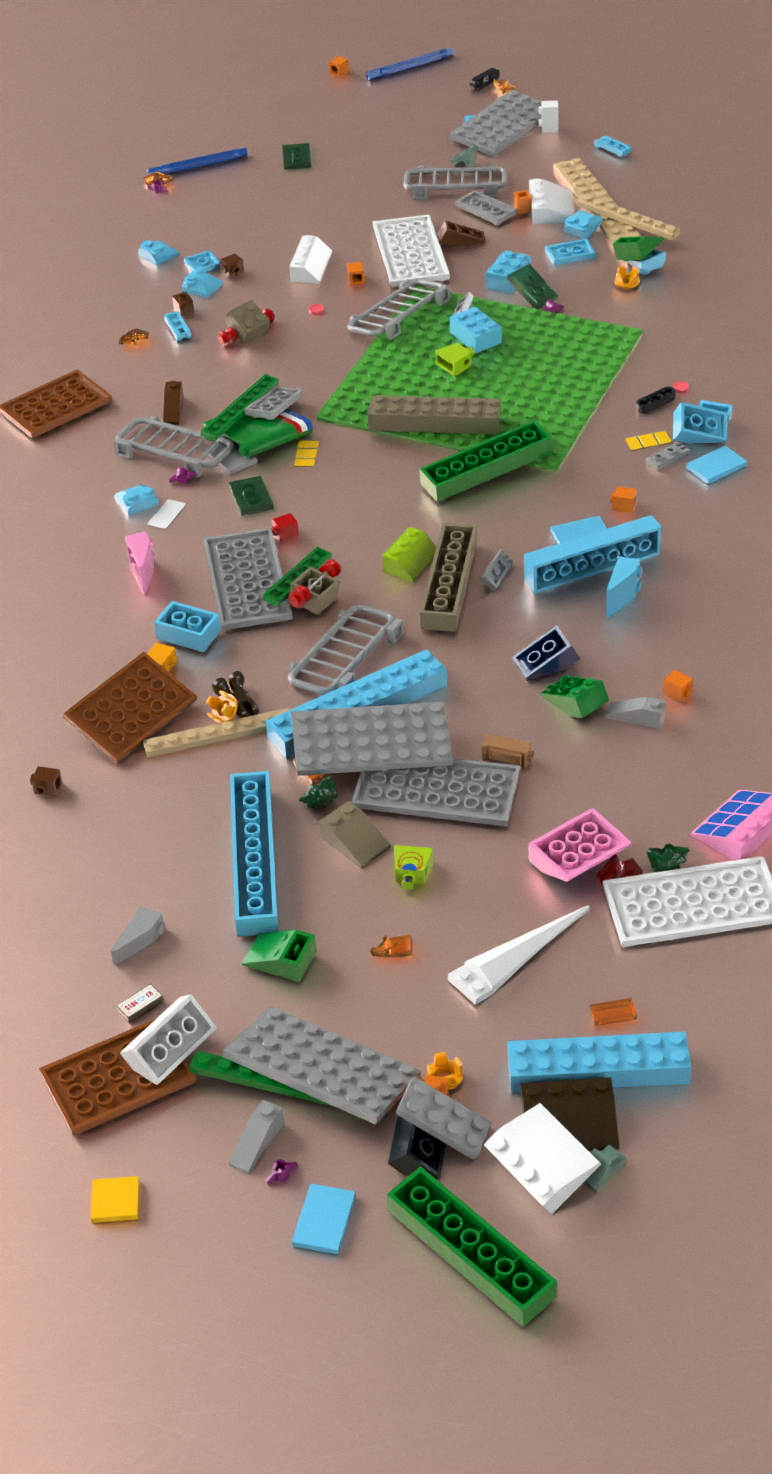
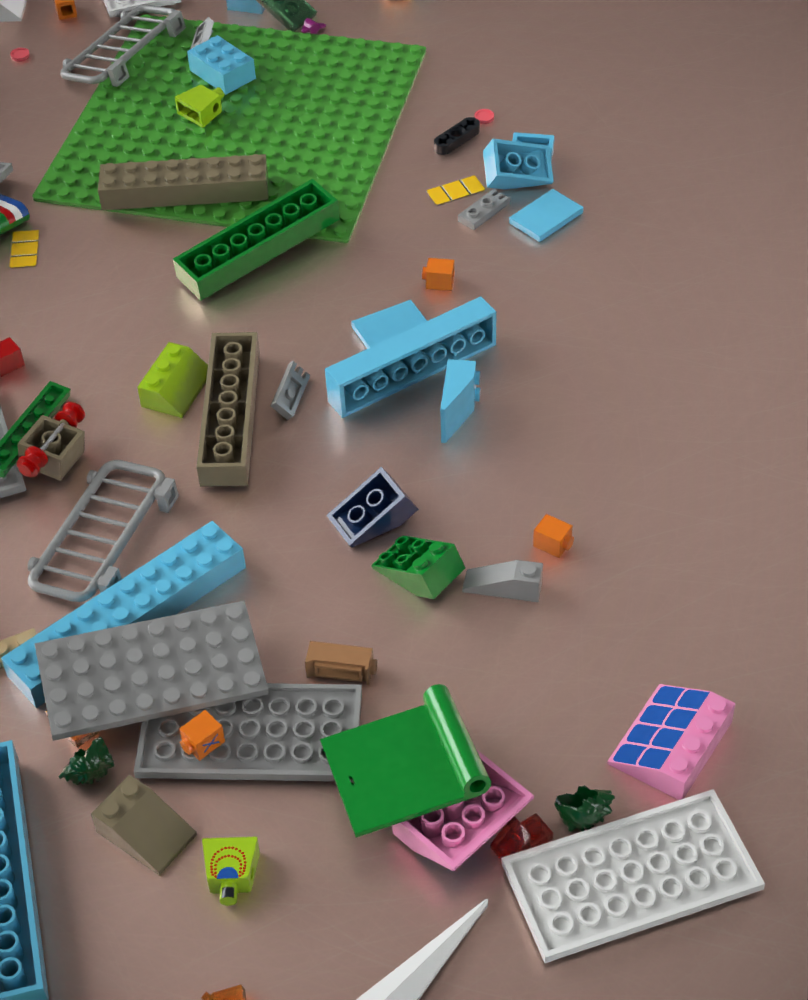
camera: 10 degrees left, 5 degrees up
none -> orange brick [179,710,225,761]
none -> green door [320,684,491,838]

